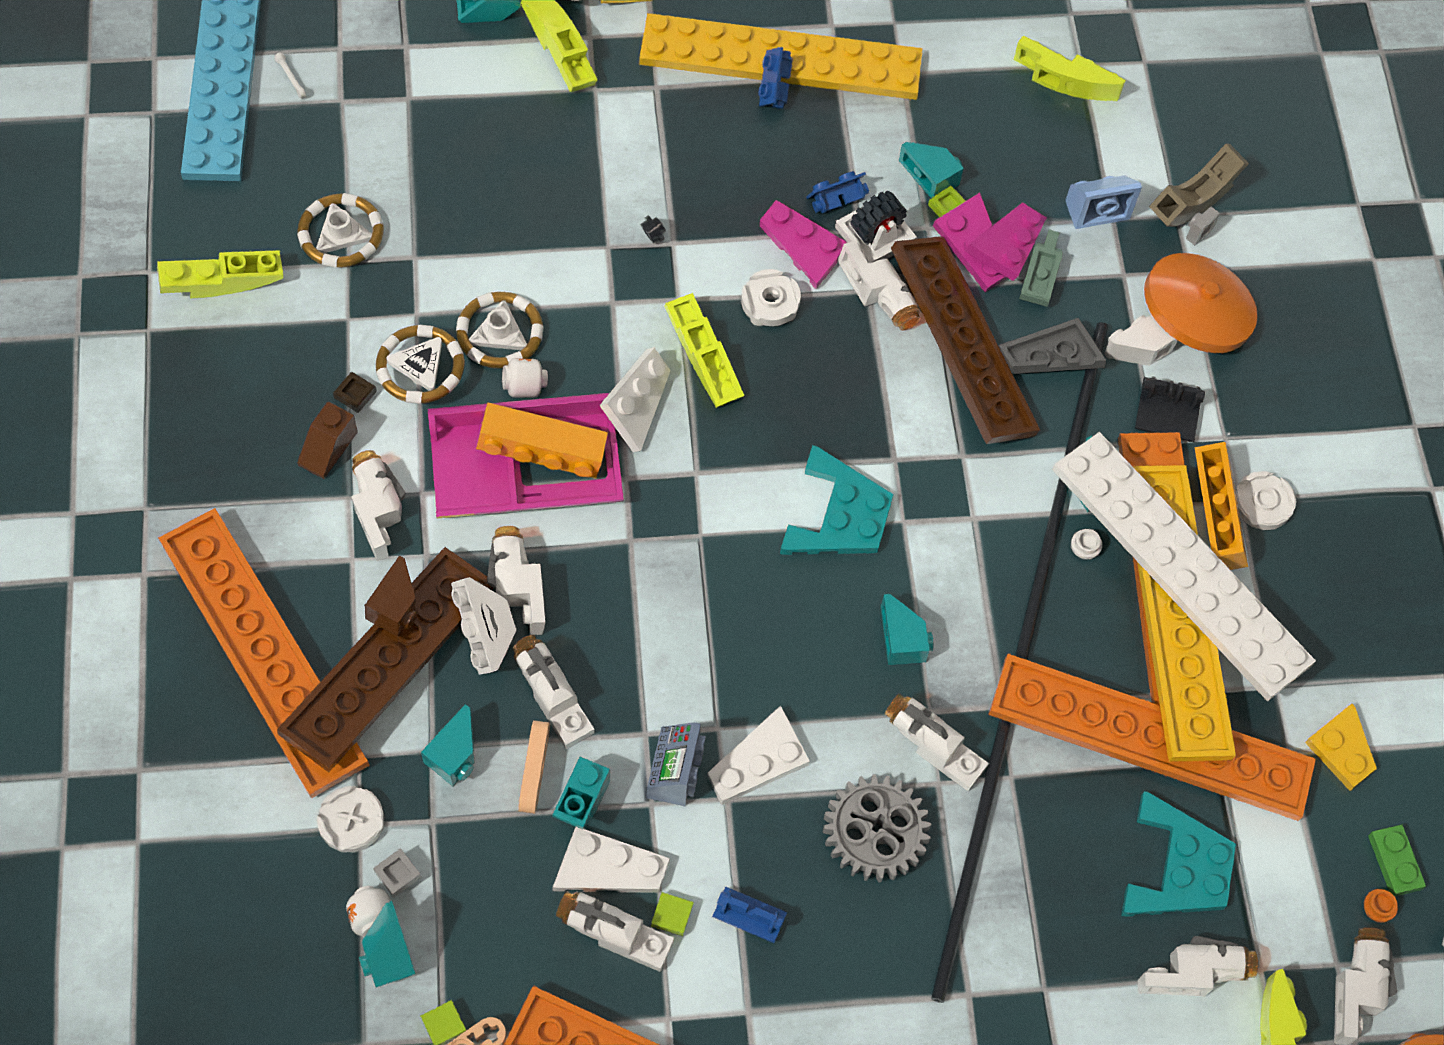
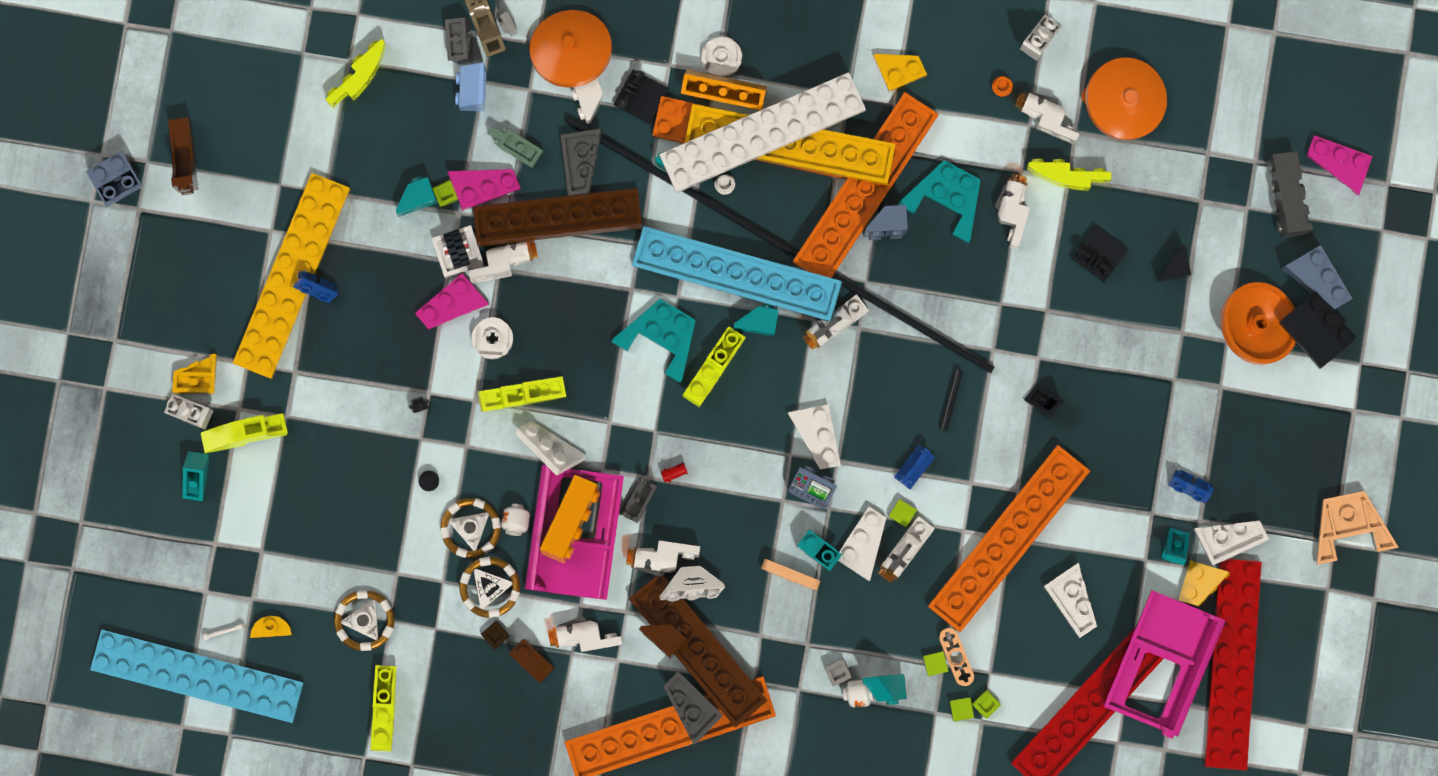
camera: 75 degrees left, 20 degrees up
white tile [317,786,385,853] -> none
teal slope [421,704,475,786] -> none
white plate [513,635,594,749] -> none
blue hinge [806,171,869,214] -> none
light grey gear [823,774,931,882] -> none
dark pink wing [965,203,1046,281] -> none
bright green plate [1368,825,1426,896] -> none
none -> yellow plate [250,616,293,638]
none -> black plate [418,471,439,492]
none -> dark grey hinge [445,17,474,63]
none -> dark grey hinge [620,478,657,524]
none -> medium azure plate [632,226,842,322]
none -> red pin [660,462,688,483]
none -> dark grey wing [663,672,723,745]
none -> neon yellow slope [682,326,746,408]
none -> sand blue slope [864,205,908,241]
none -> black bar [939,370,963,432]

